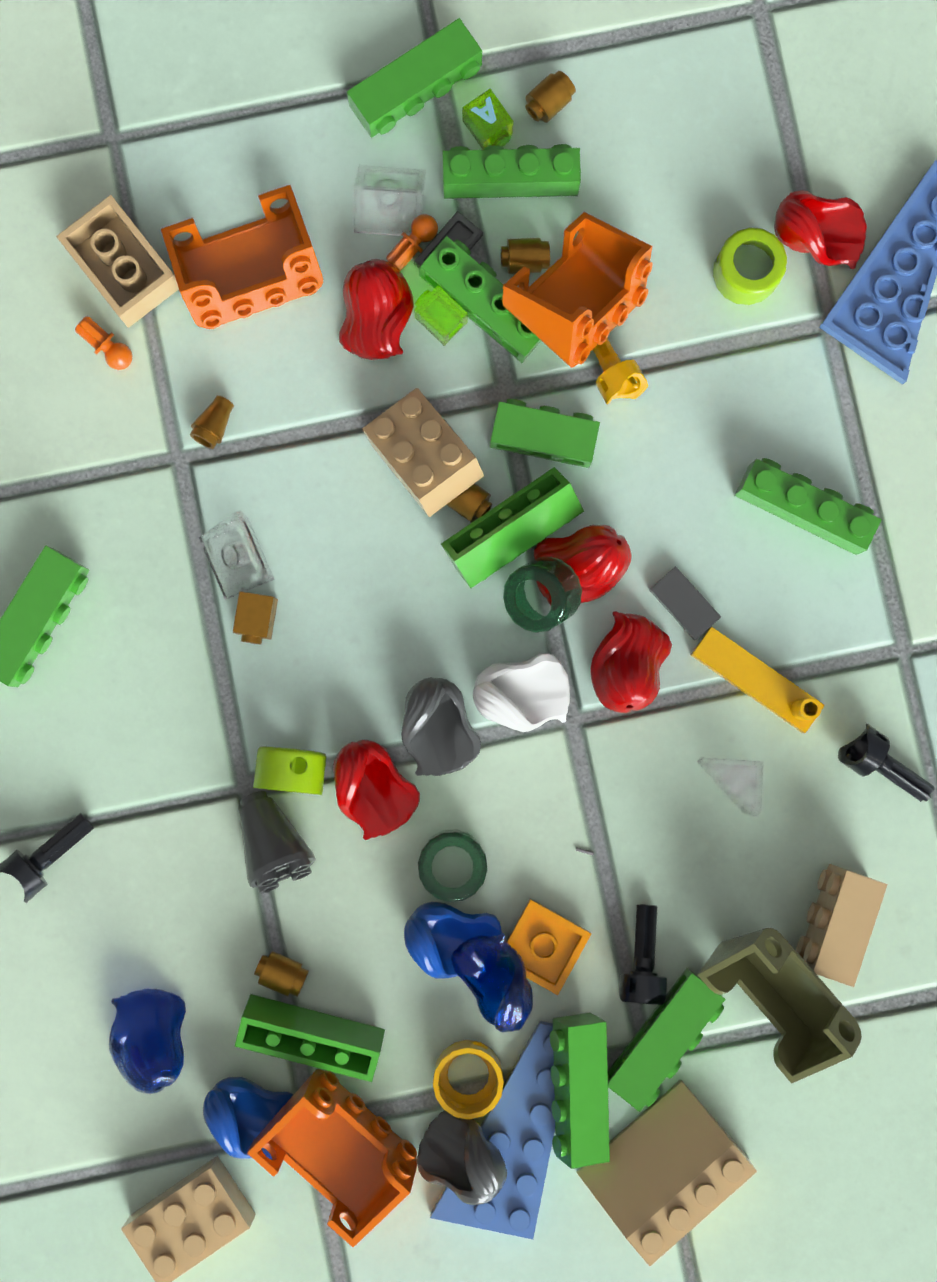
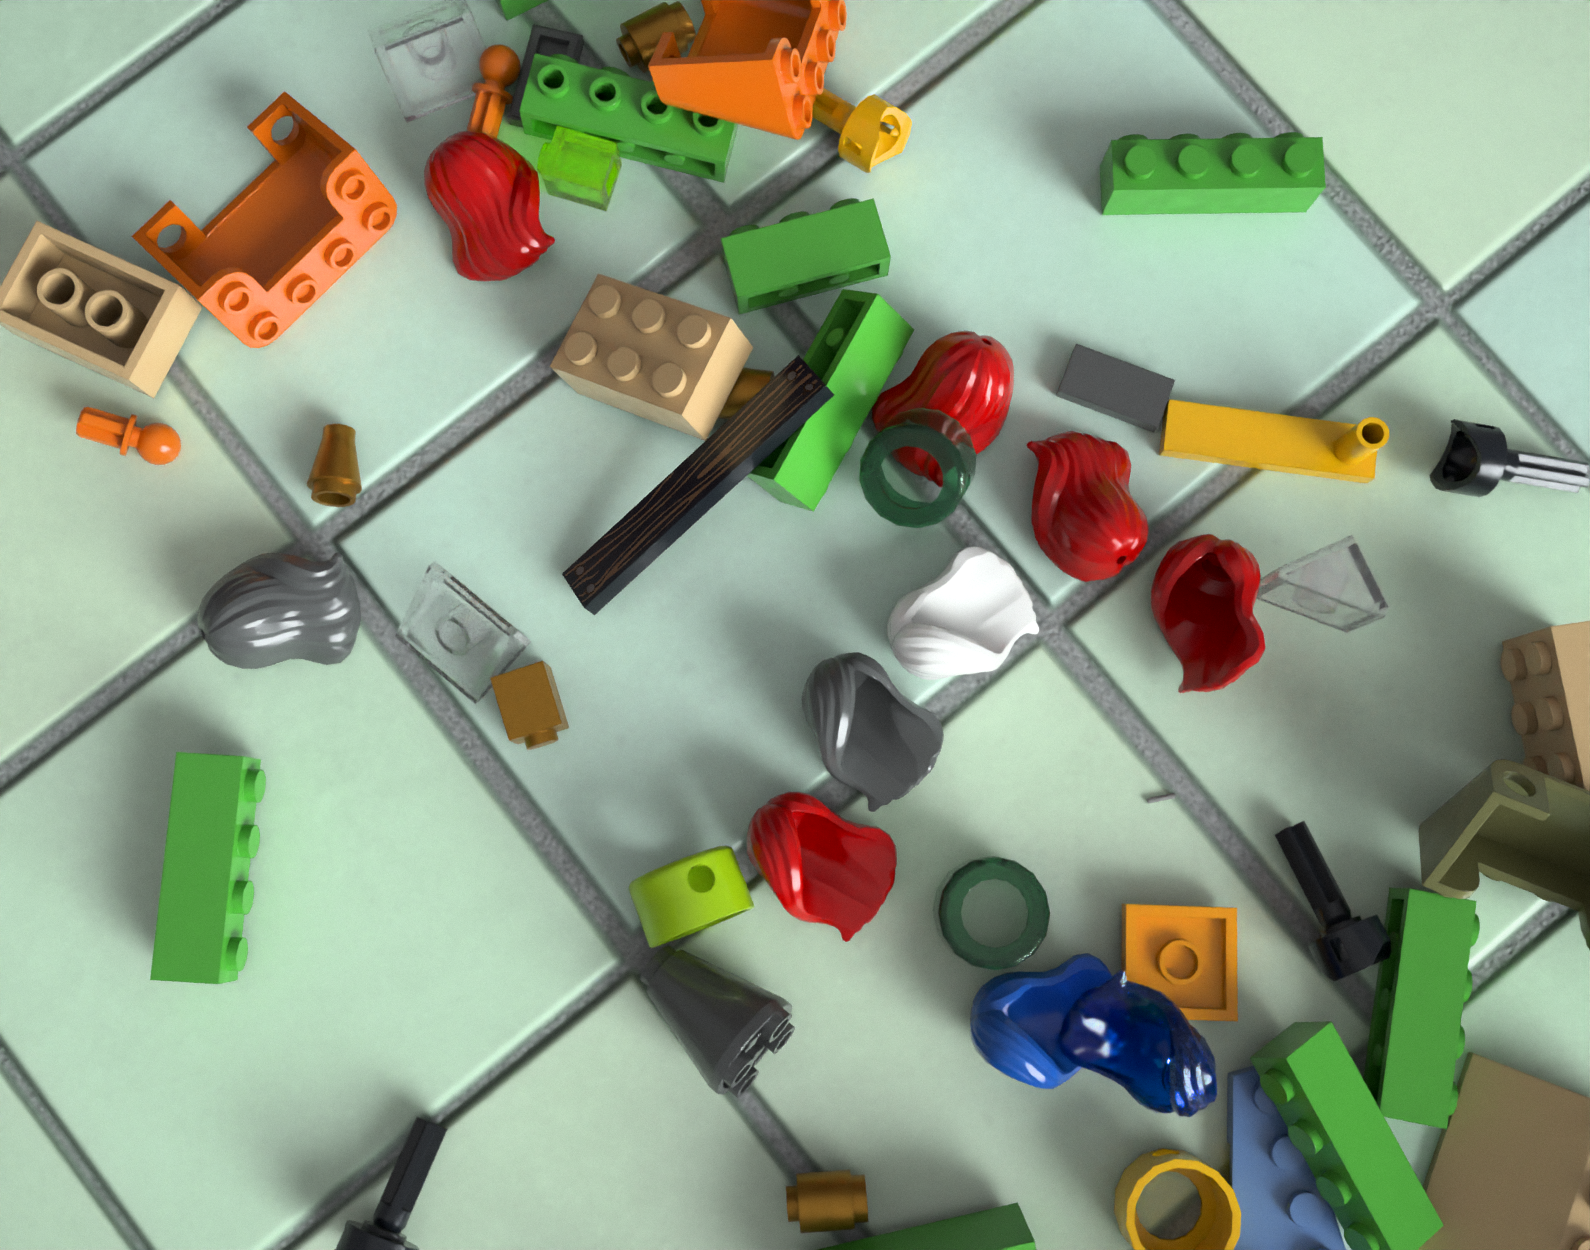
camera: 25 degrees left, 5 degrees down
none -> dark grey piece [197,552,361,669]
none -> black tile [562,355,834,615]
none -> red piece [1151,534,1265,693]

